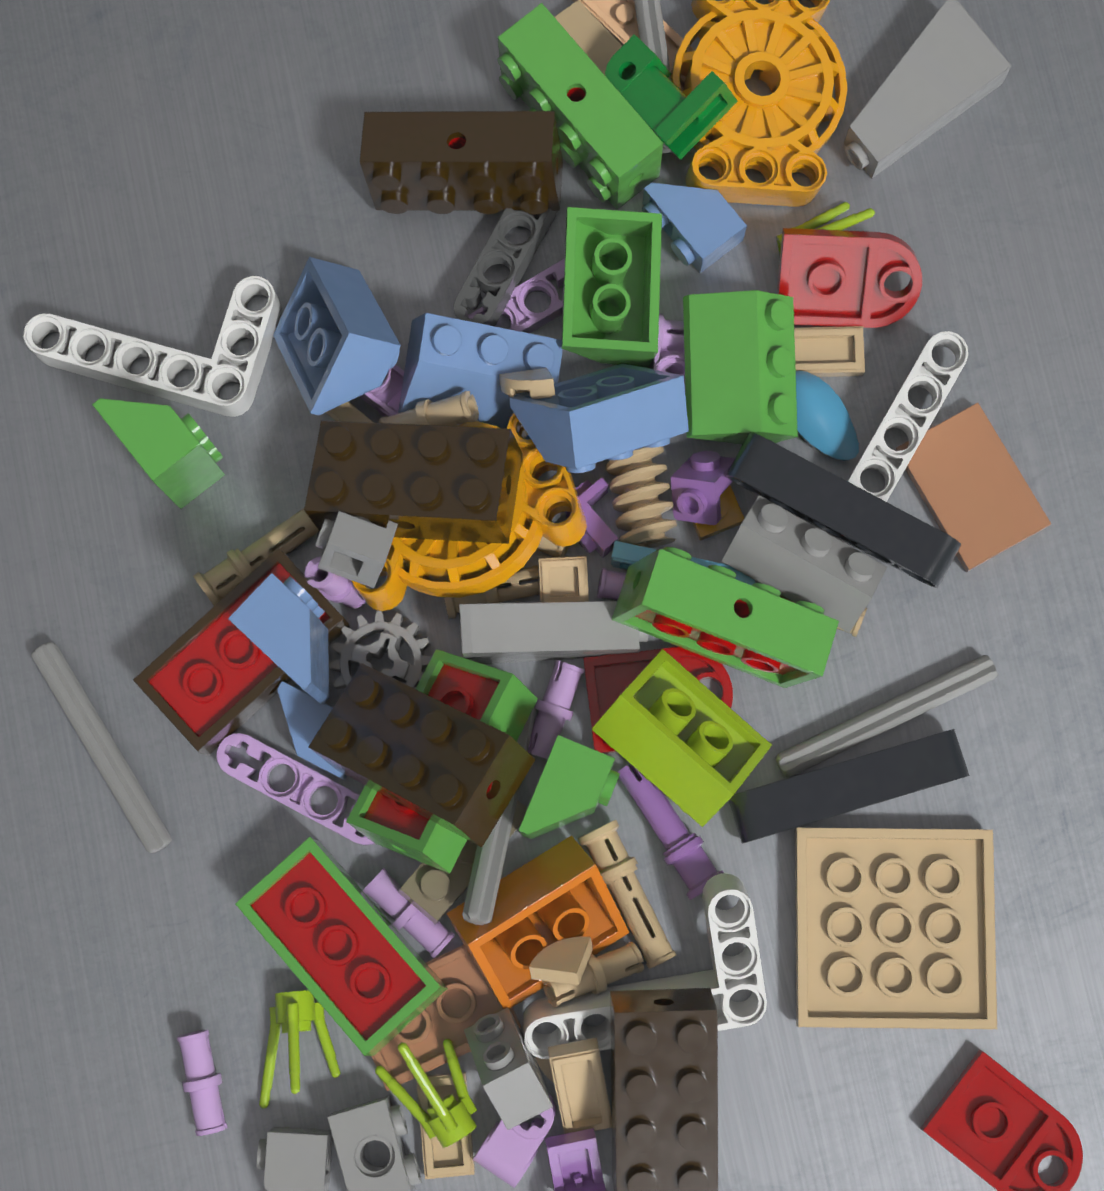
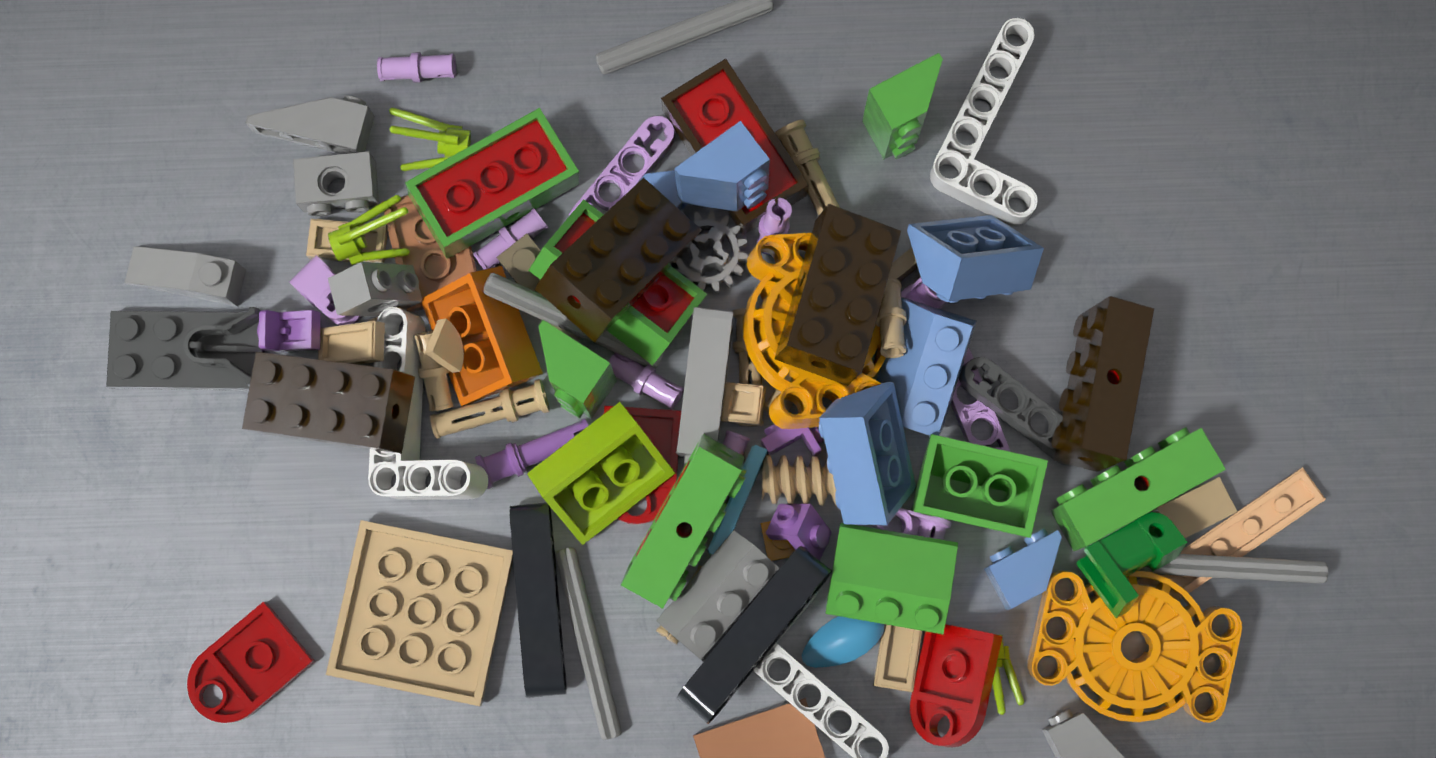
camera: 100 degrees right, 0 degrees up
light grey brick [315,511,398,588] -> none
tan tile [499,368,555,399] -> none

